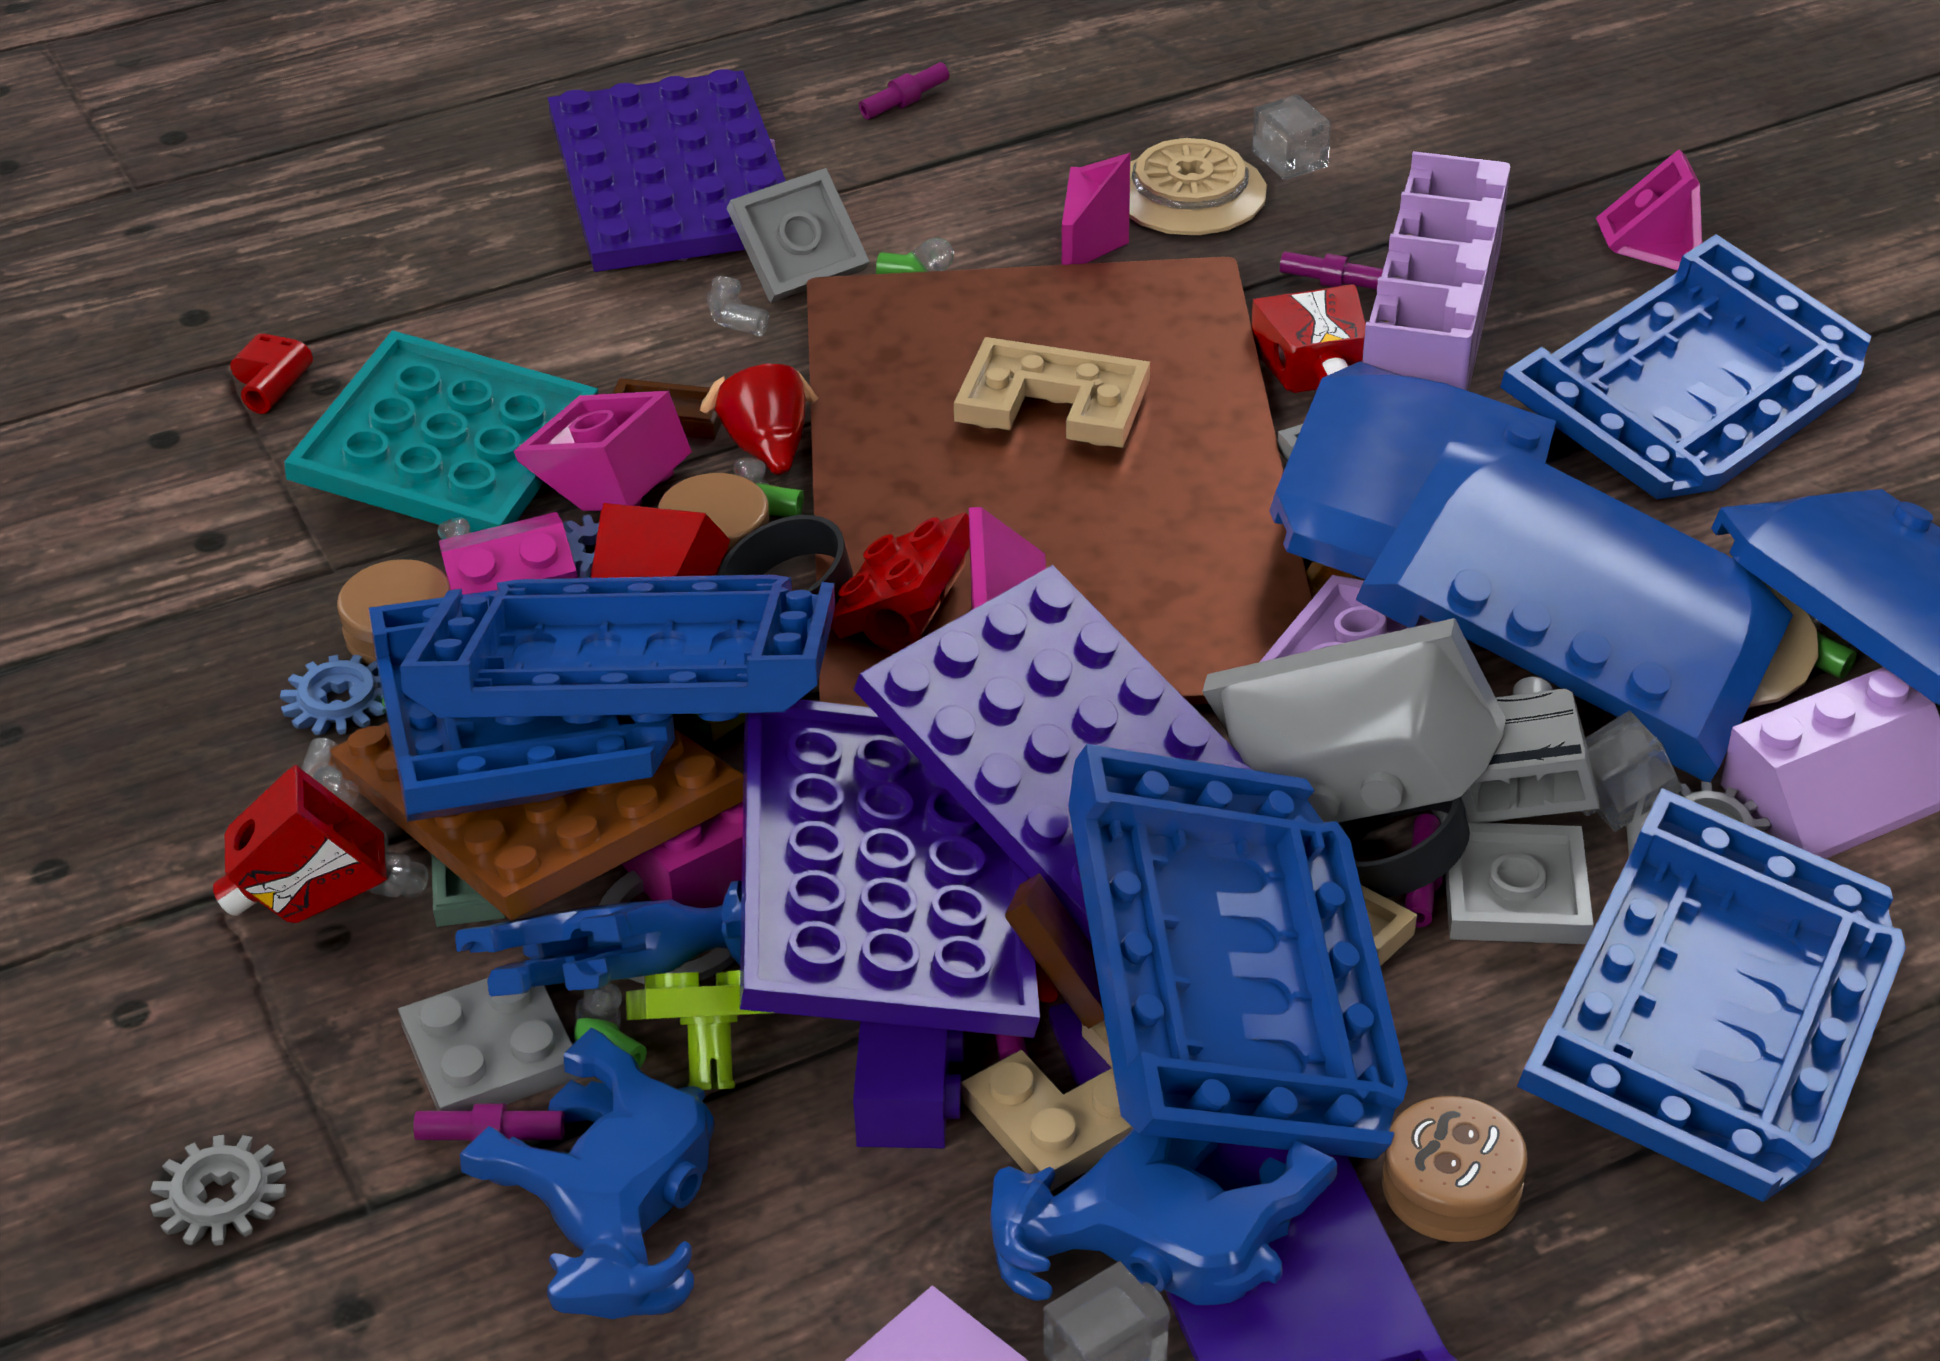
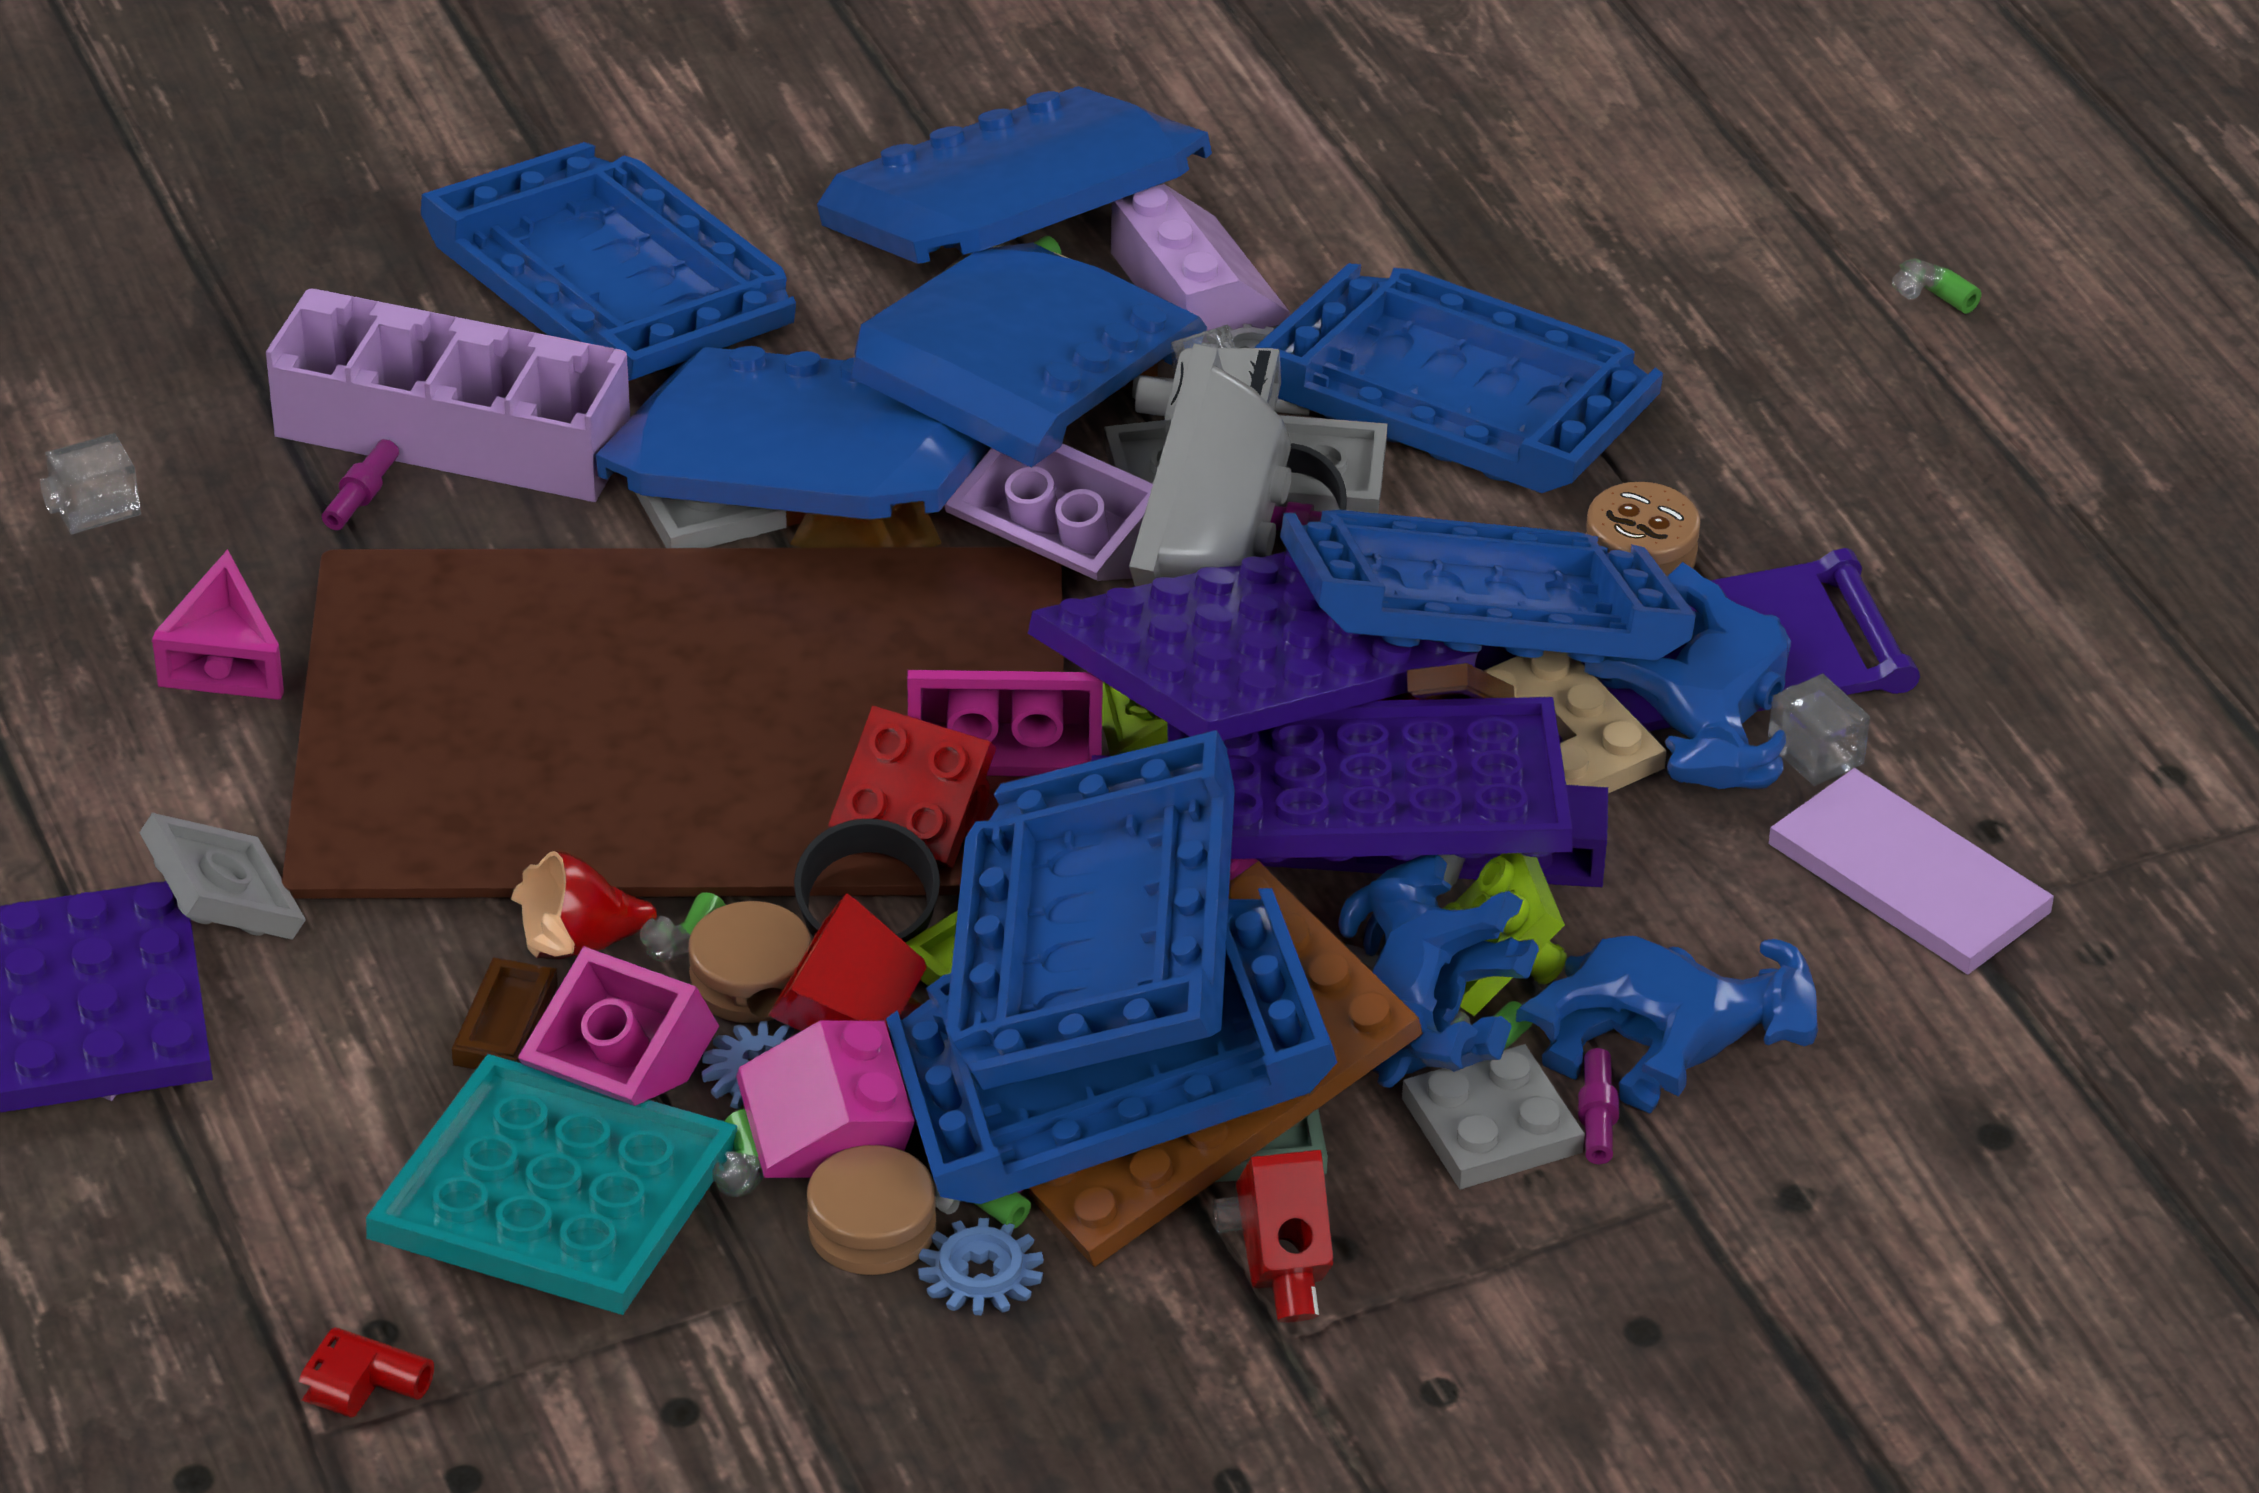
camera: 90 degrees left, 0 degrees up
light grey gear [150,1135,286,1246] -> none
clear arm [301,738,359,807] -> none
clear arm [706,275,769,336] -> none
arm [876,237,954,274] -> none
tan plate [954,337,1150,448] -> none
tan piece [1129,138,1267,235] -> none
red torso [1251,284,1366,393] -> none
dark pink slope [1596,149,1702,271] -> none

